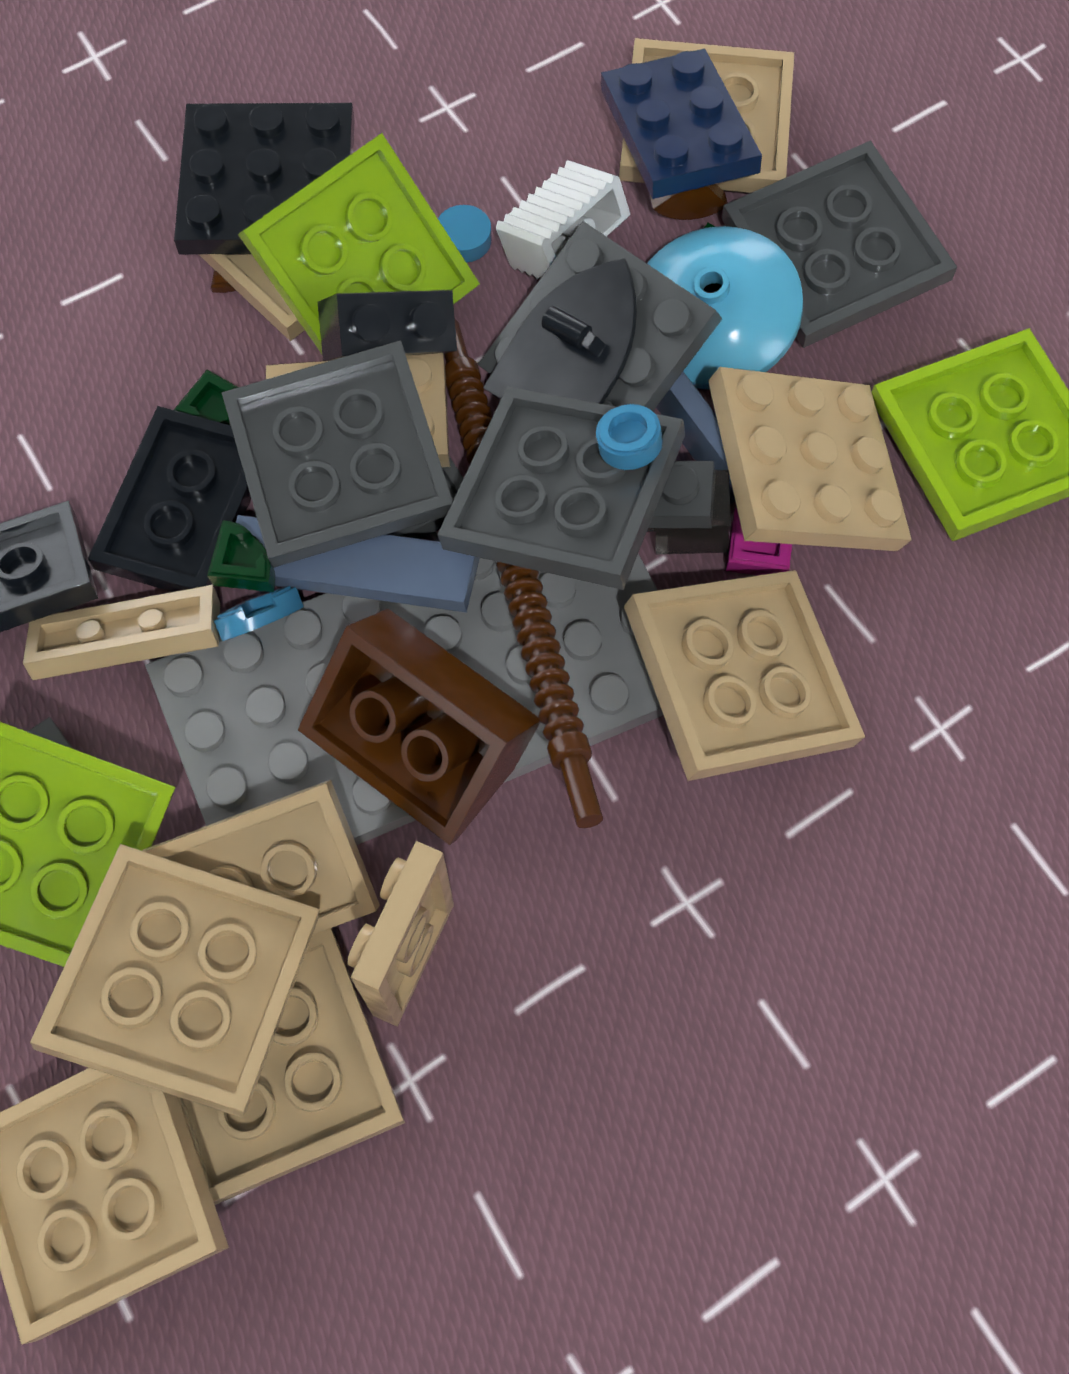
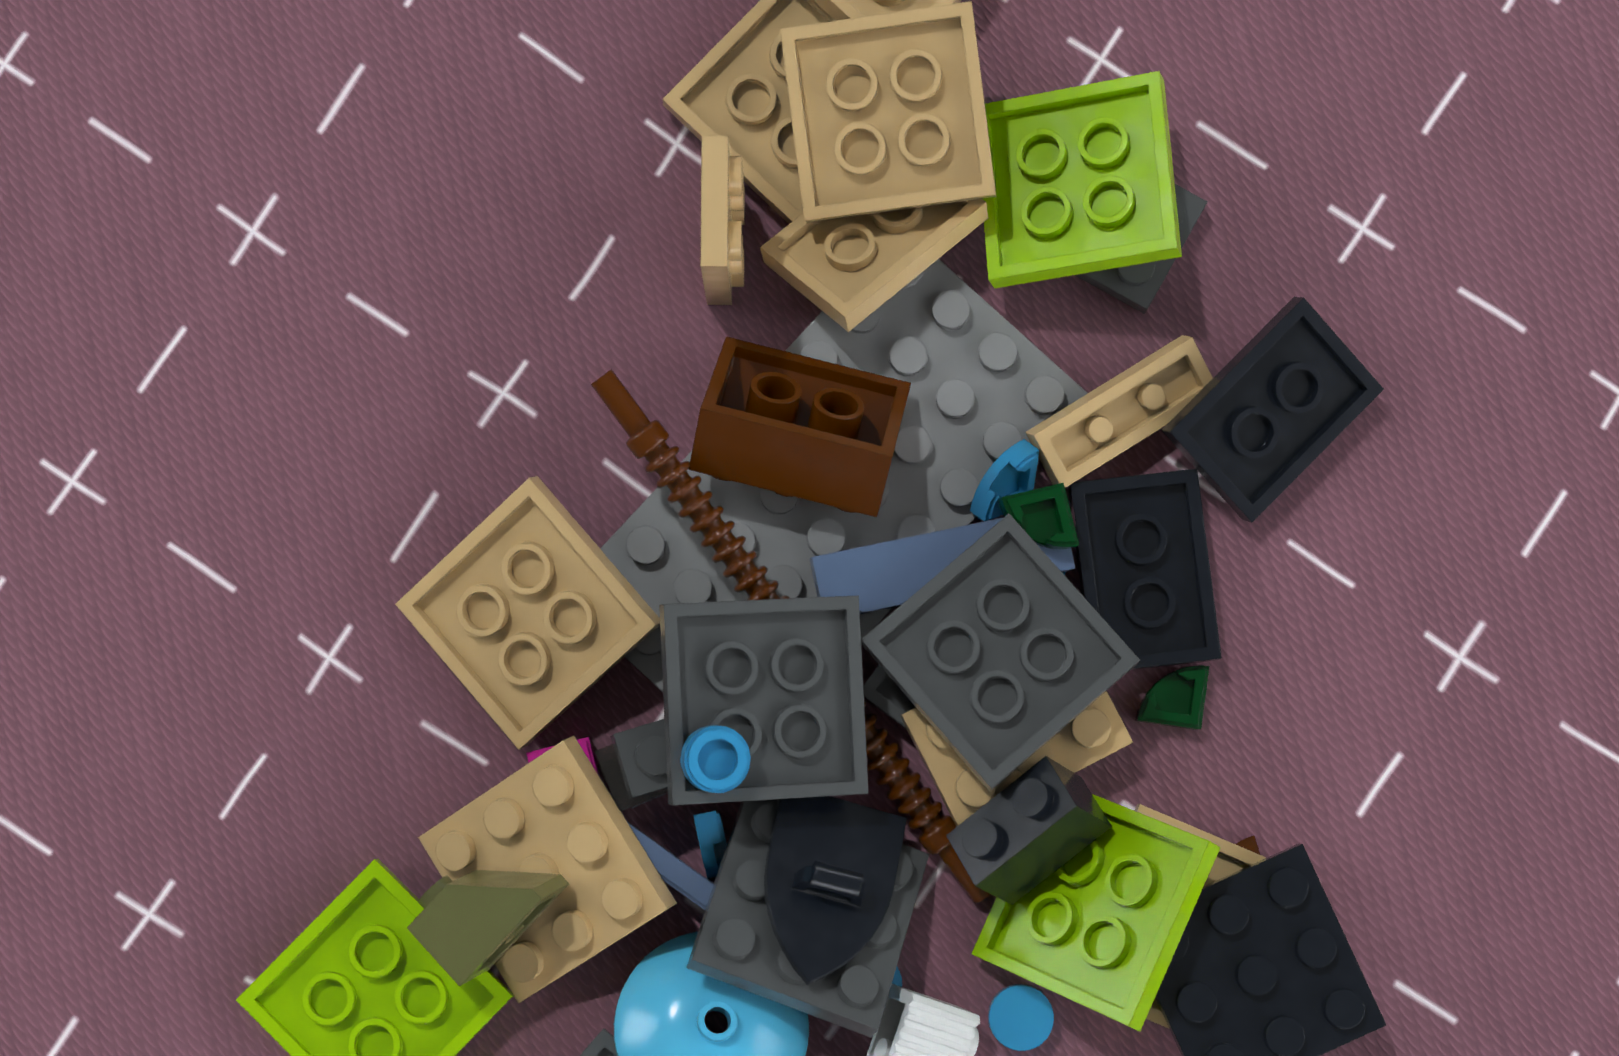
camera: 155 degrees right, 15 degrees up
none -> olive slope [407,870,569,986]

